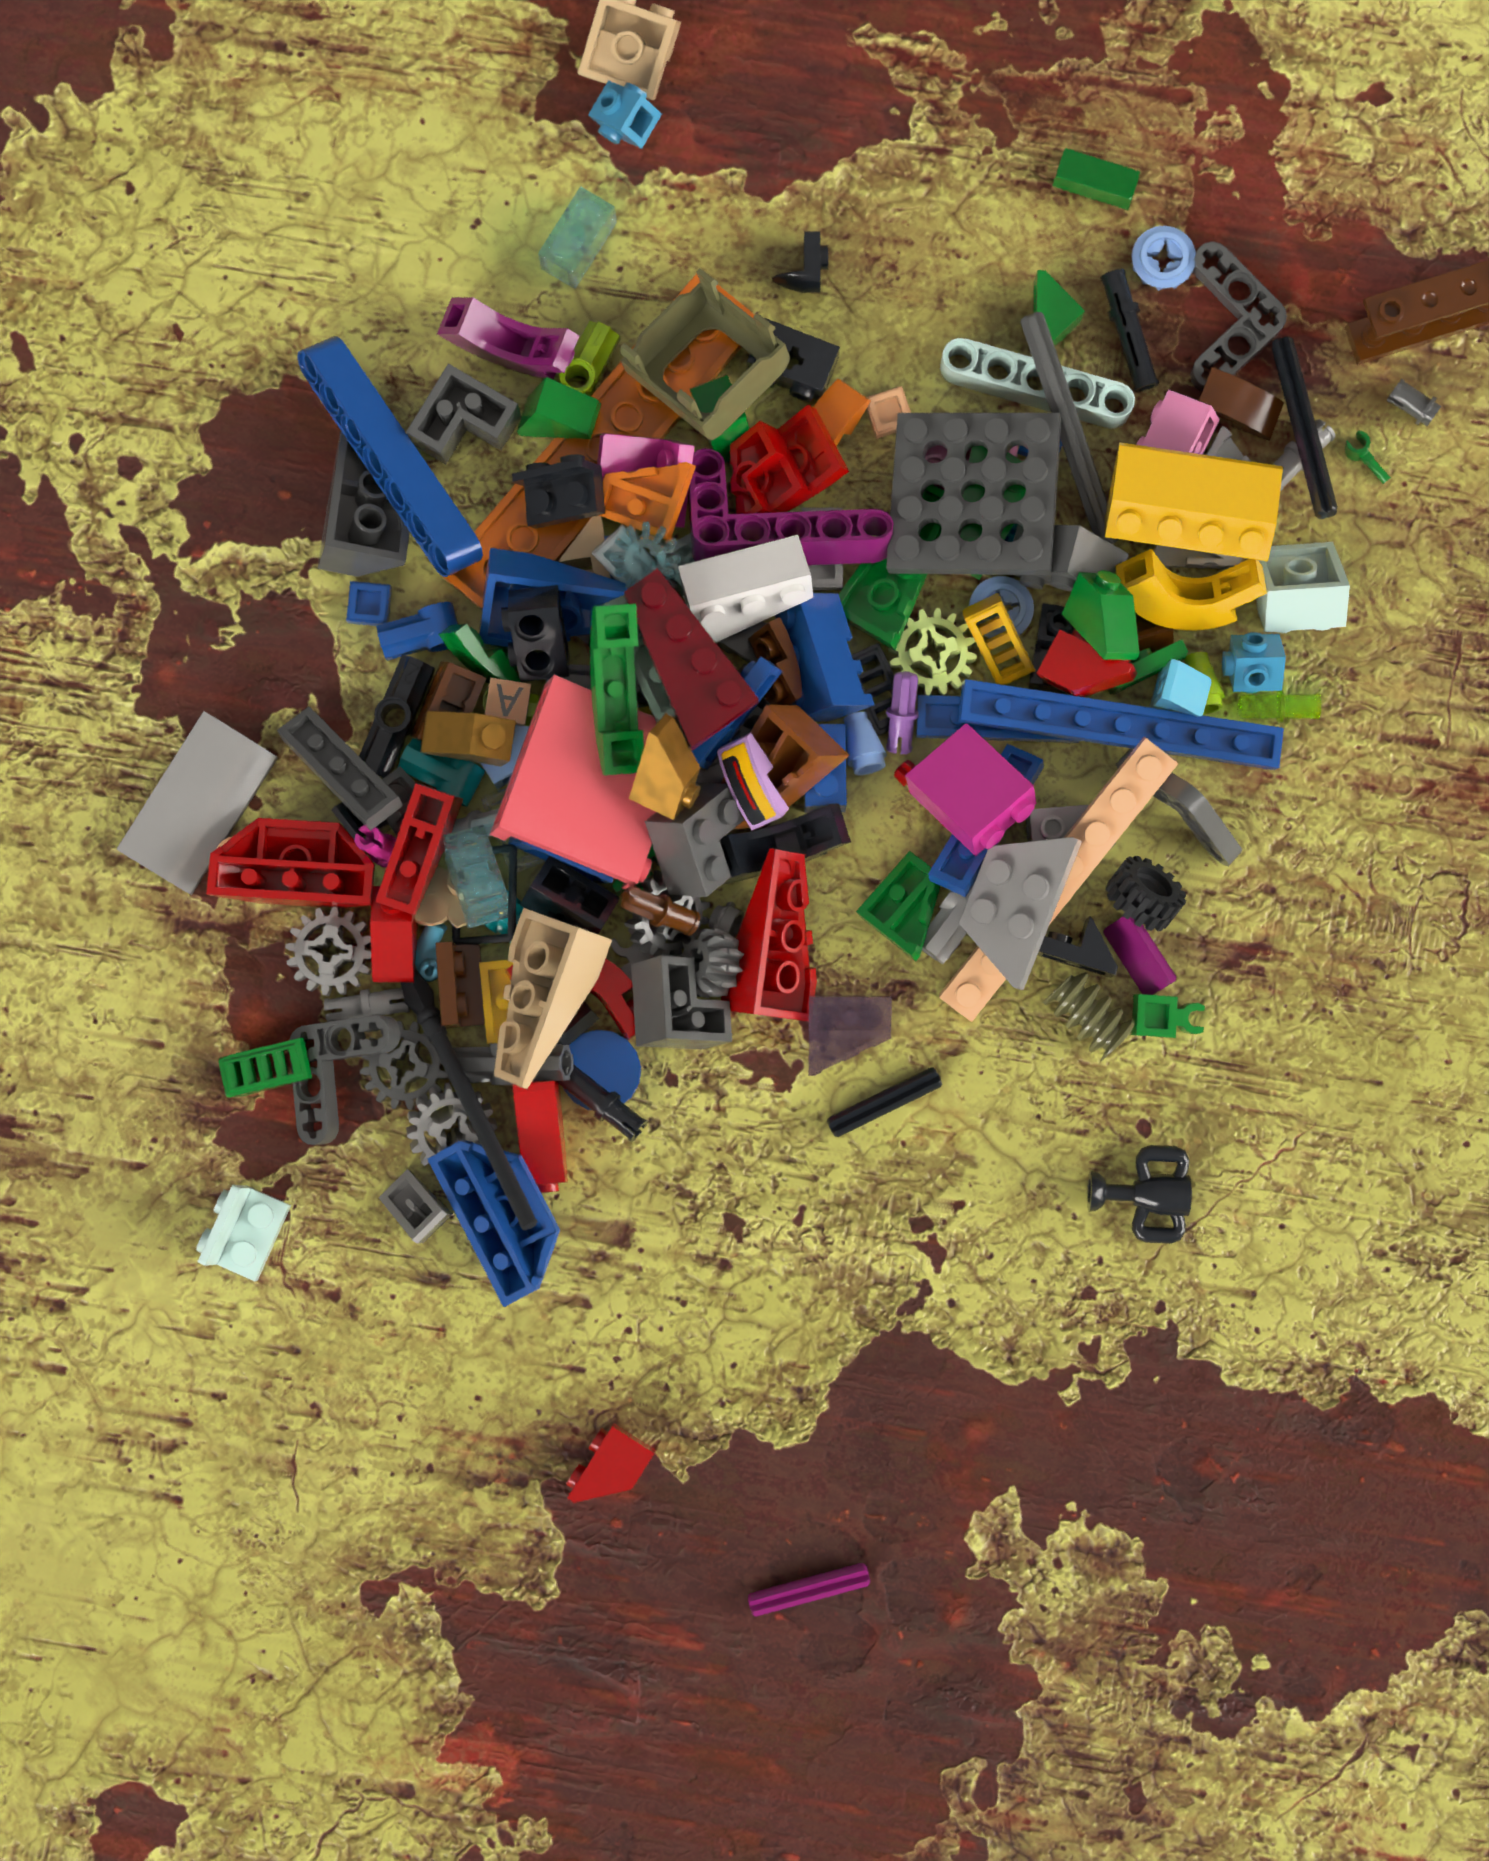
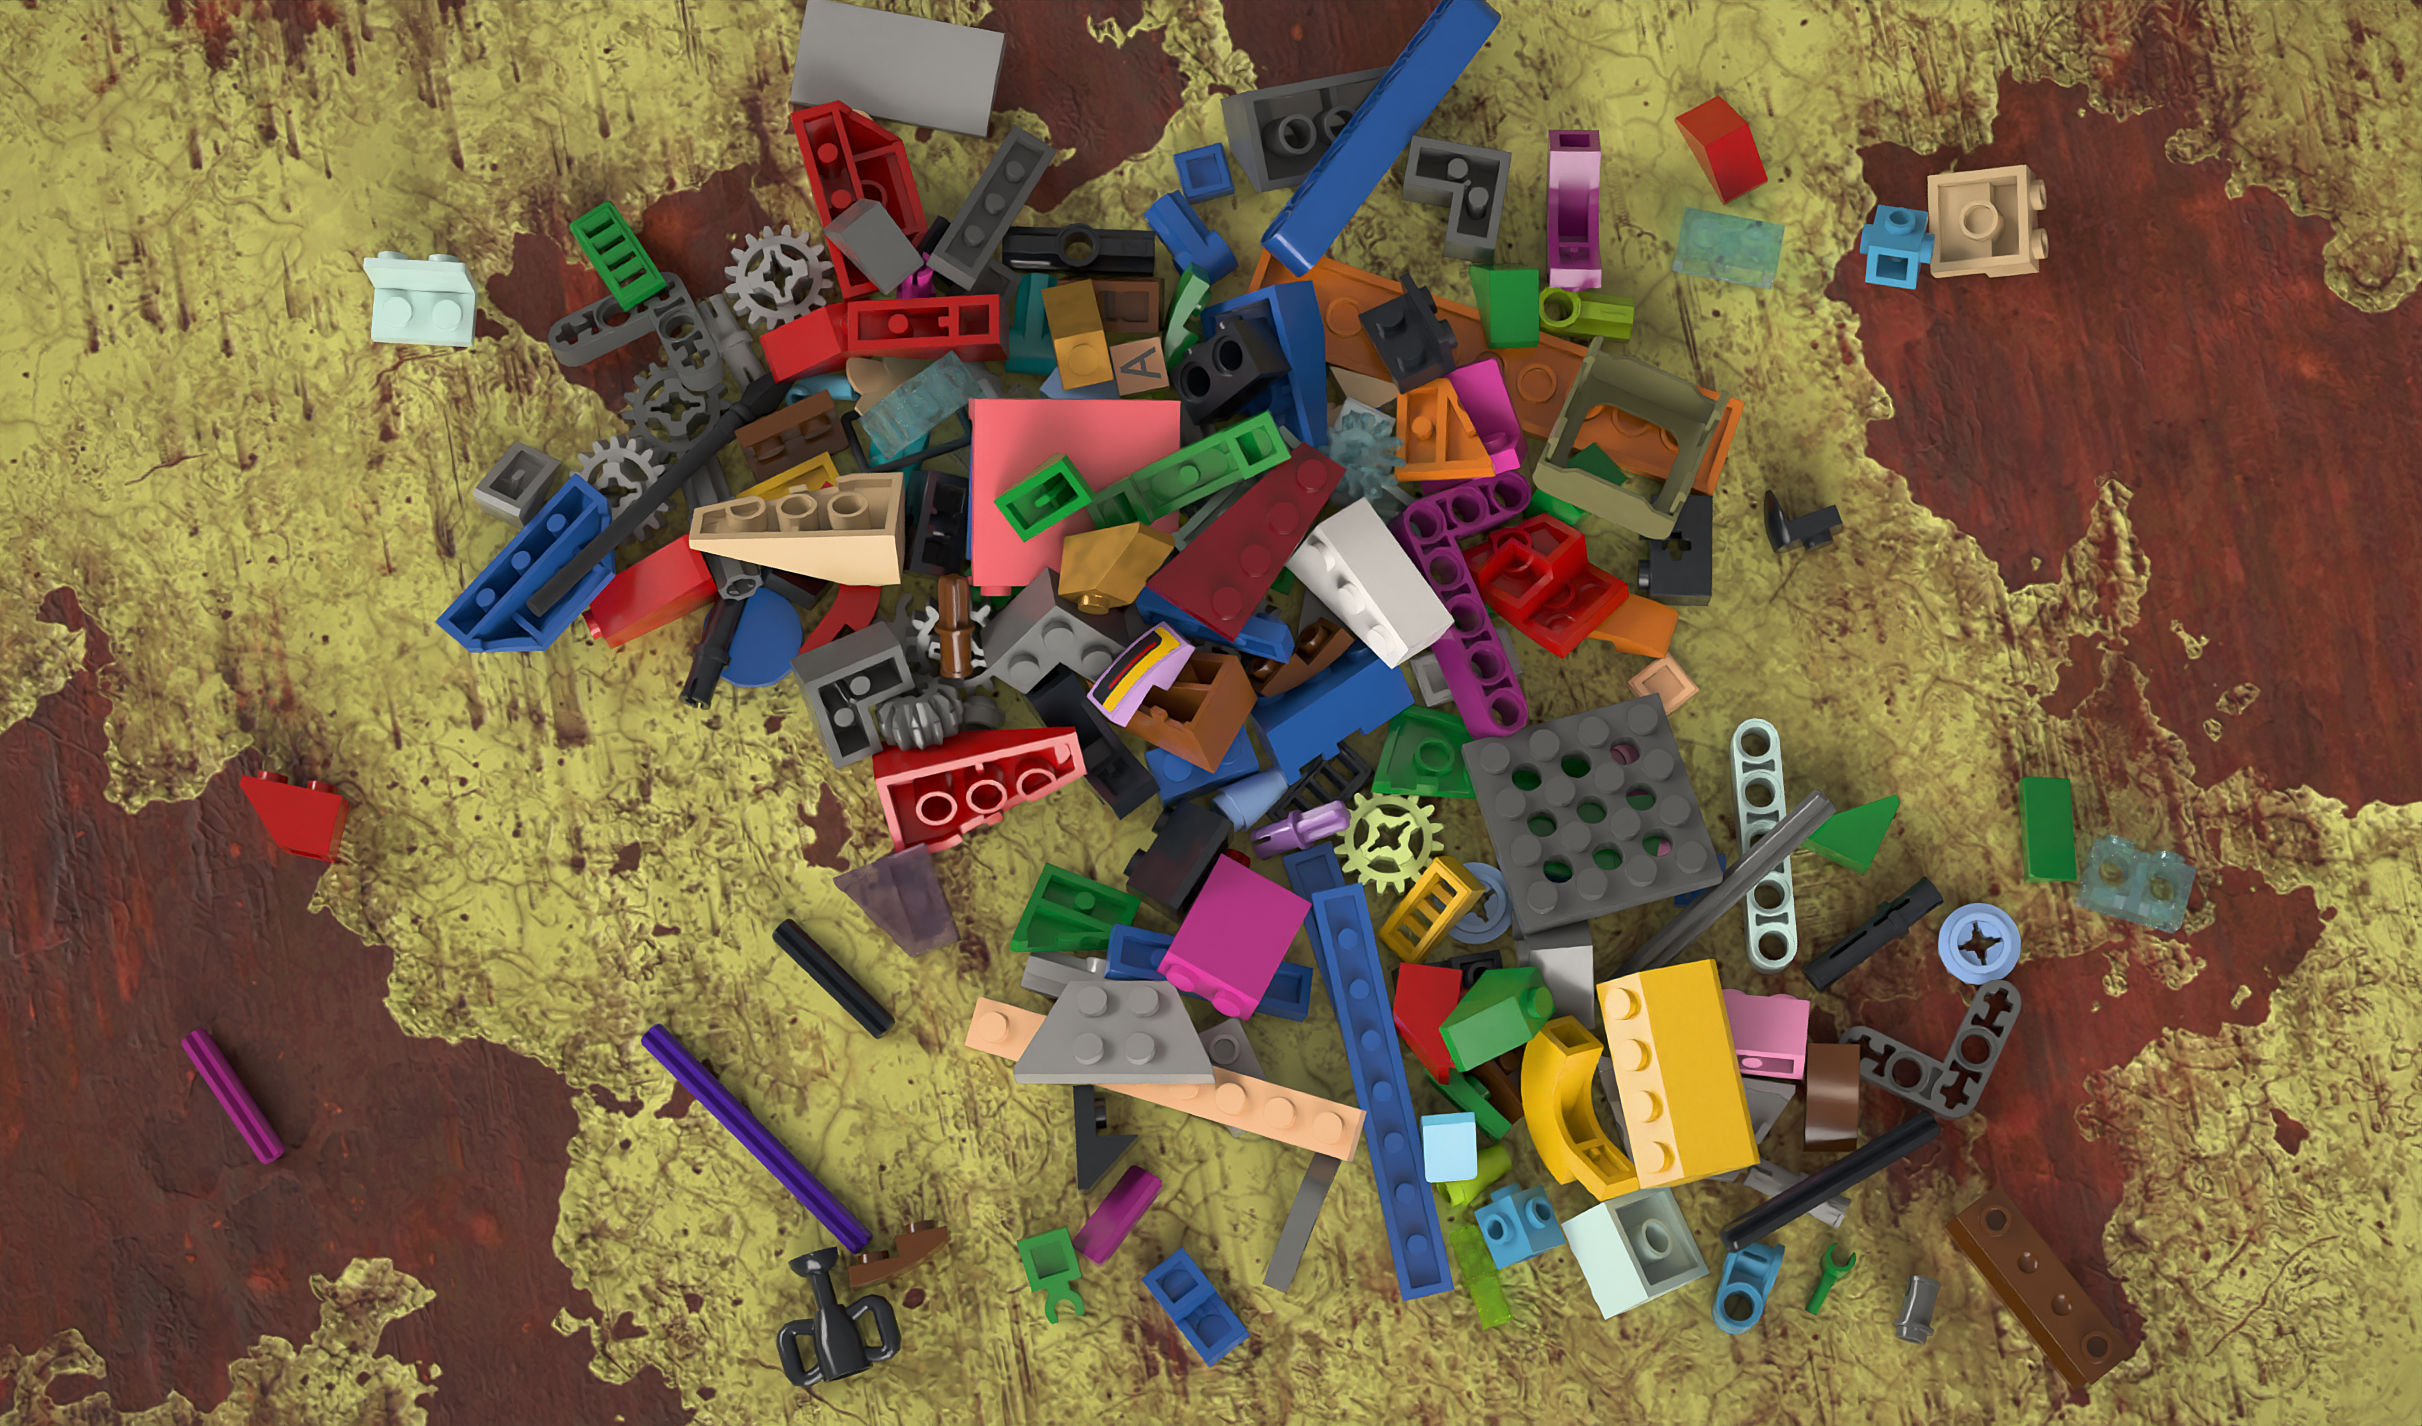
camera: 70 degrees right, 5 degrees down
olive piece [1043,972,1135,1062] -> none
black tyre [1106,856,1186,931] -> none
none -> dark purple axle [641,1023,873,1254]
none -> dark grey slope [822,198,925,296]
none -> reddish brown slope [847,1220,951,1291]
none -> green slope [993,452,1097,542]
none -> black slope [1123,798,1234,924]
none -> blue slope [1141,1247,1250,1368]
none -> red slope [1675,95,1768,206]
none -> dark azure piece [1711,1241,1786,1335]
none -> clear light blue brick [2073,835,2197,934]

